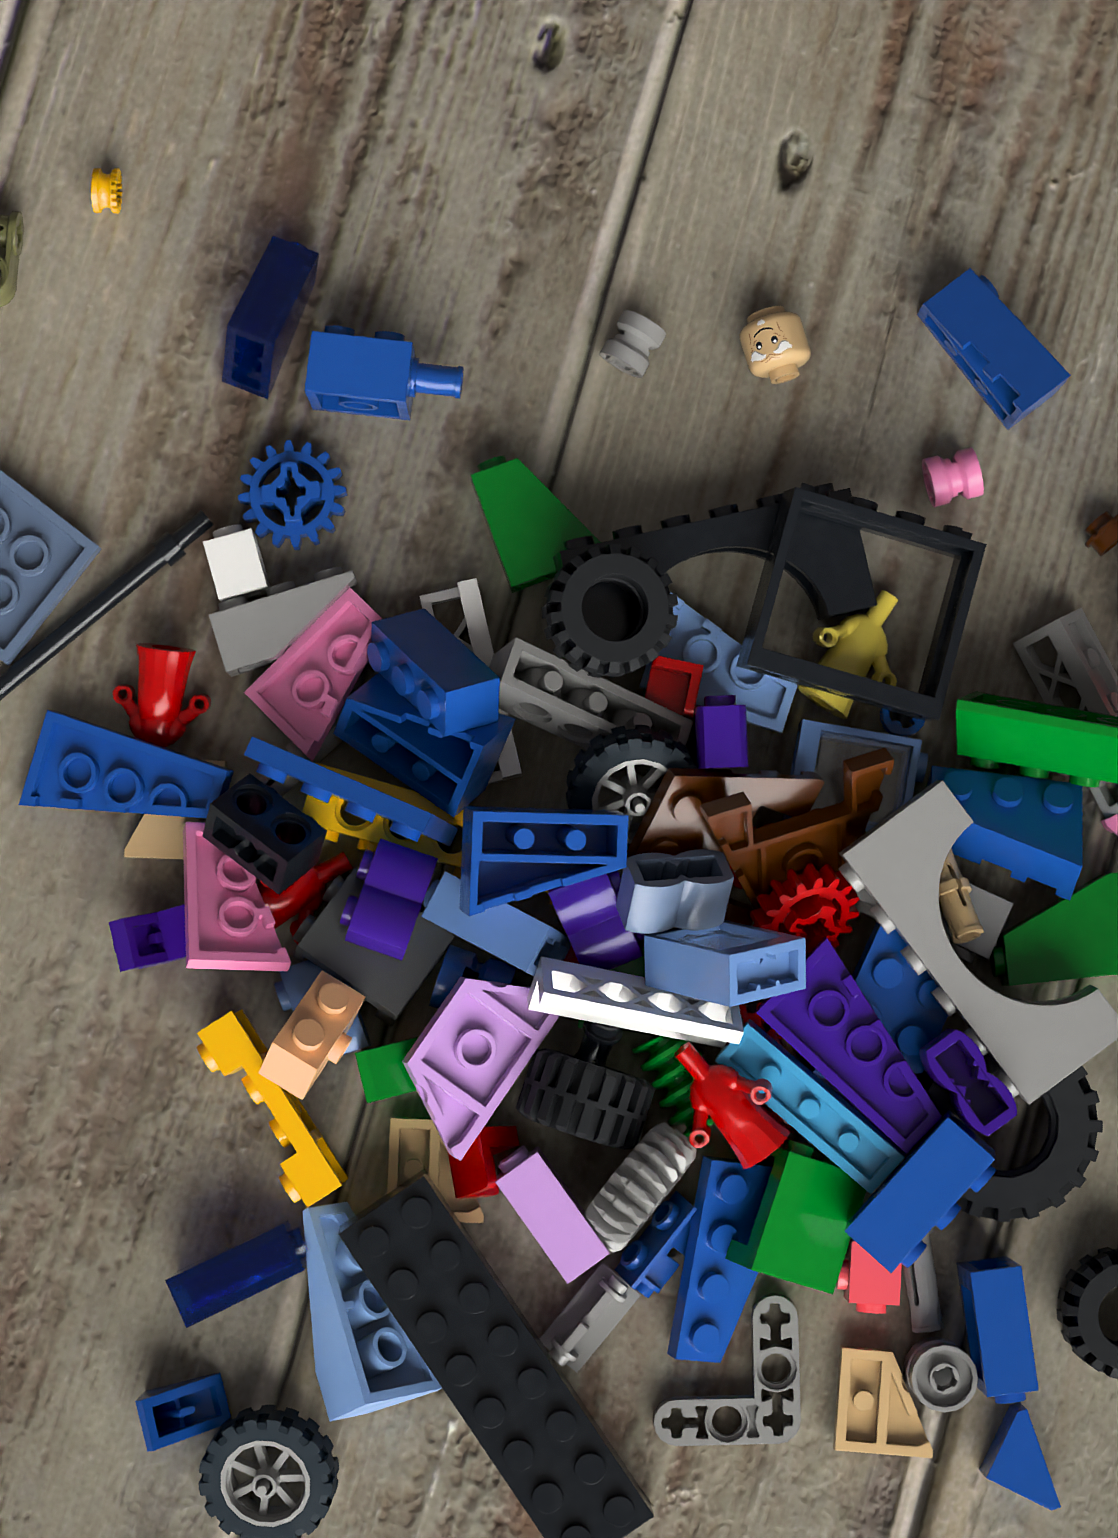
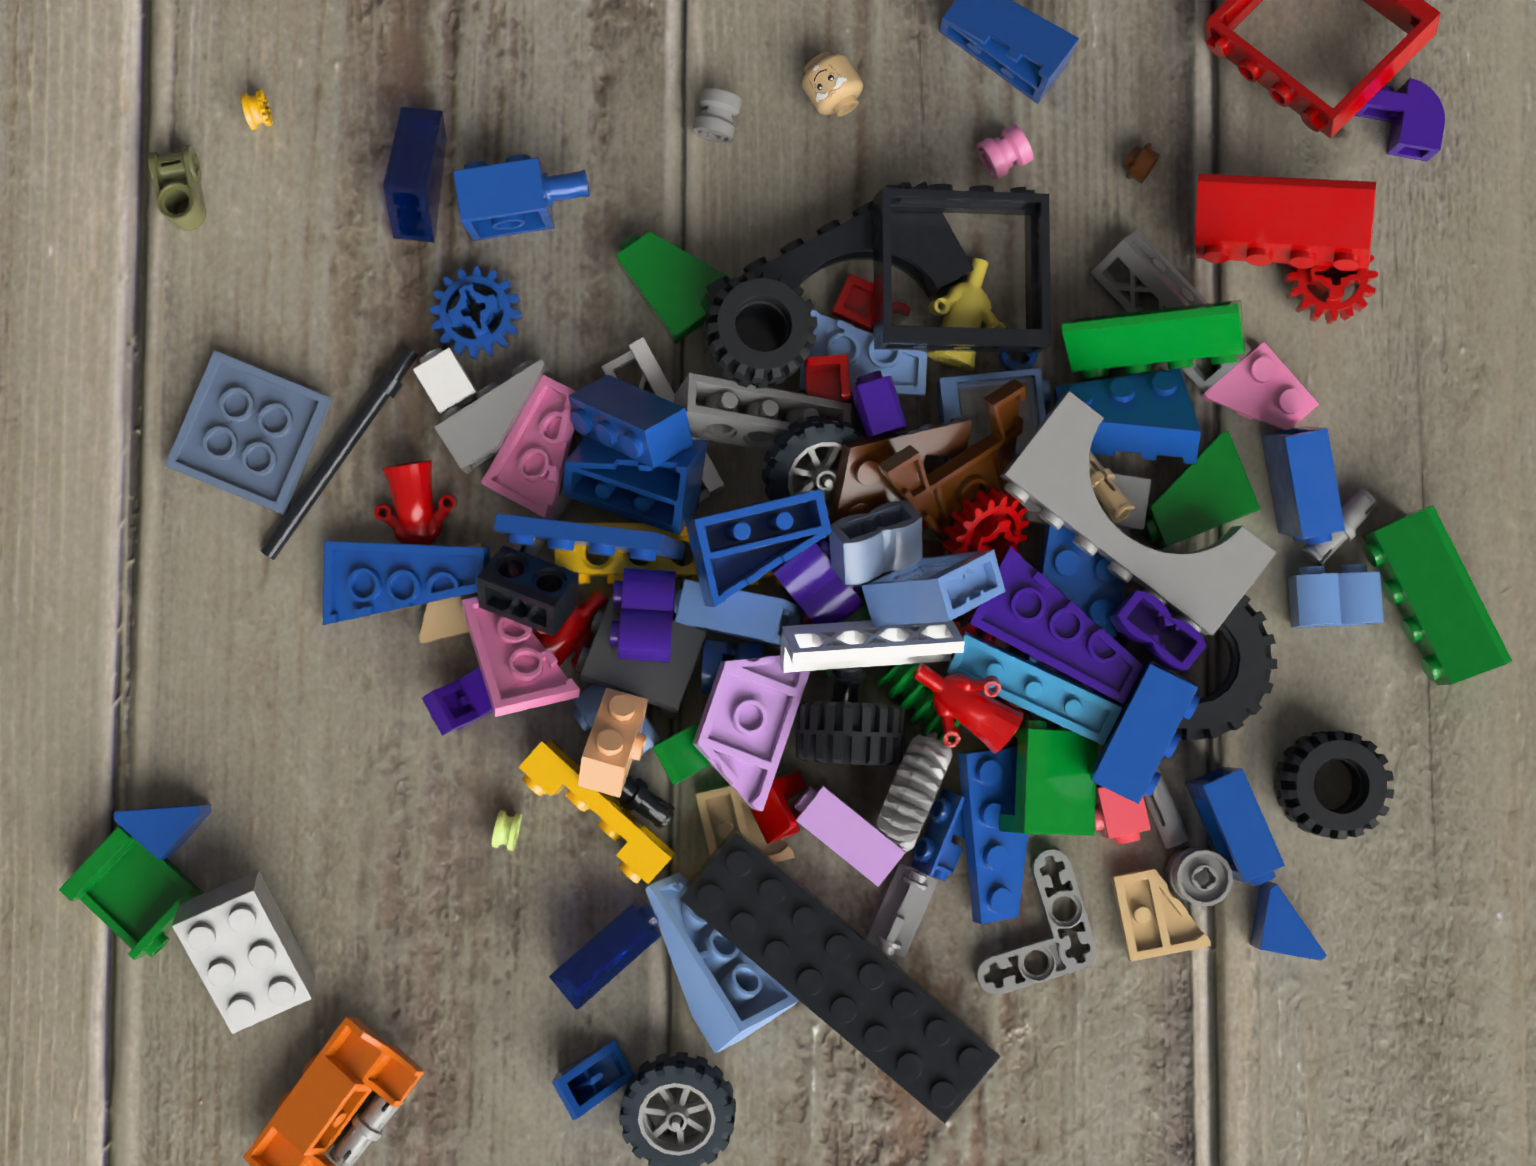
camera: 15 degrees left, 0 degrees up
none -> yellowish green bush [492,810,522,851]
none -> black pin [614,775,675,829]
none -> red plate [832,274,911,331]

